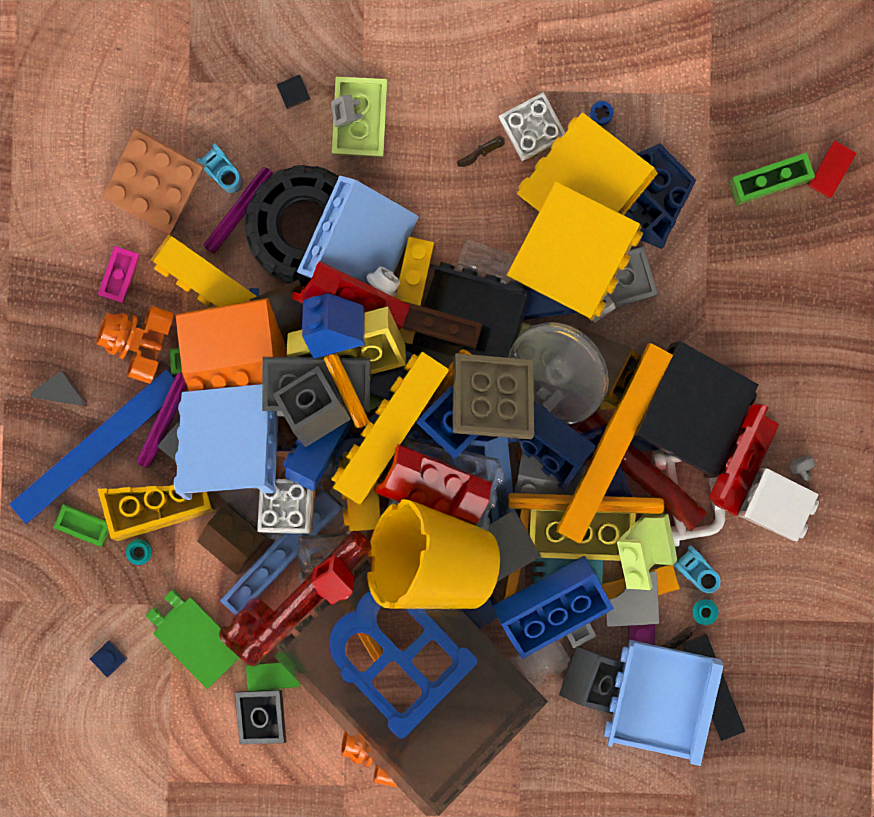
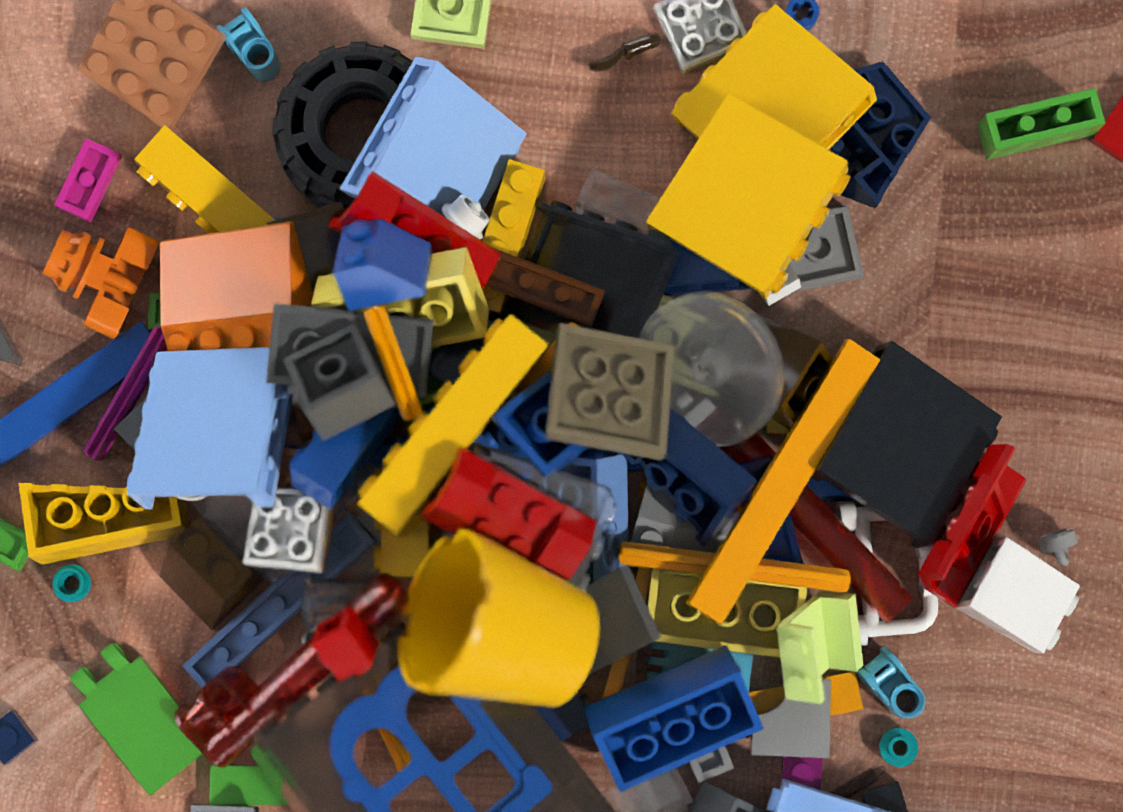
camera: 10 degrees right, 5 degrees down
magenta axle [203,167,274,254] -> none

